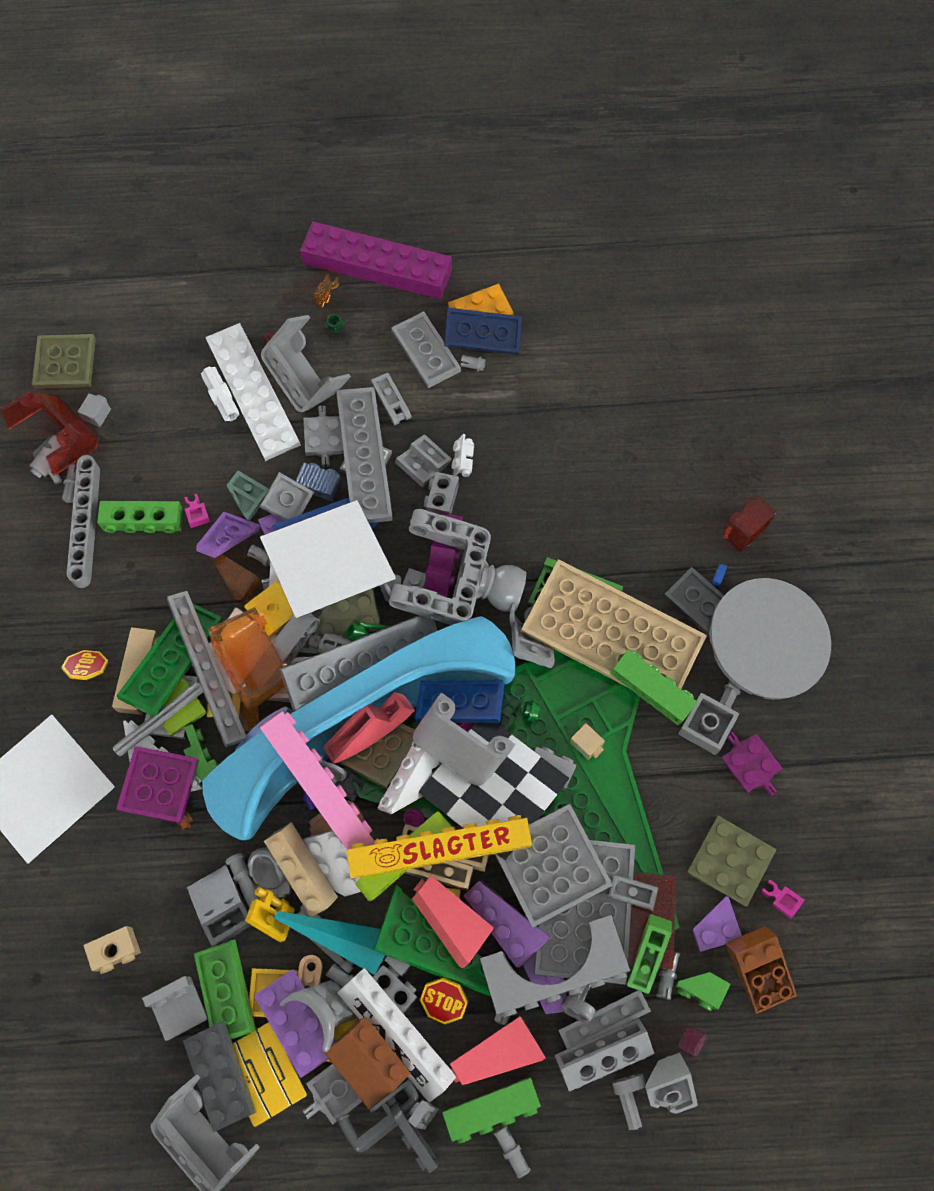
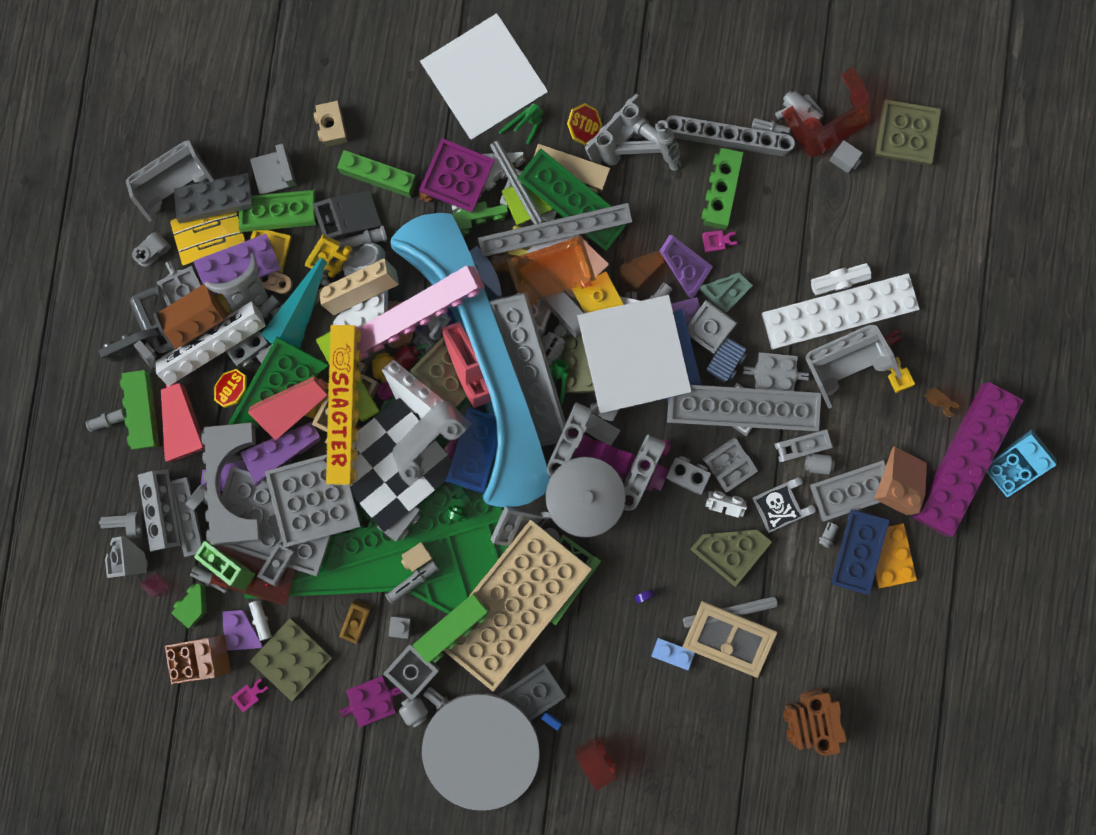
camera: 100 degrees right, 15 degrees up
dark green plate [323,314,346,334] -> none
none -> light grey piece [132,231,171,267]
none -> white pin [249,600,272,641]
none -> bright green brick [337,150,417,198]
none -> pearl gold slope [339,599,373,644]
none -> yellow head [371,353,394,383]
none -> light grey pin [385,560,439,604]
none -> light grey brick [388,615,413,639]
none -> dark red head [393,344,421,372]
none -> light grey head [399,698,428,727]
none -> green plant [499,104,544,145]
none -> light grey dish [546,457,625,537]
none -> light grey plate [585,94,681,171]
none -> dark purple tile [635,589,655,604]
none -> light blue plate [651,638,695,670]
none -> light grey axle [683,597,778,628]
none -> tan door [683,601,777,678]
none -> olive plate [690,530,772,587]
none -> flag [752,477,816,533]
none -> dark orange piece [783,688,846,755]
none -> light grey brick [805,454,835,475]
none -> nougat slope [874,447,927,515]
none -> yellow plate [888,357,915,393]
none -> medium azure slope [987,430,1057,497]

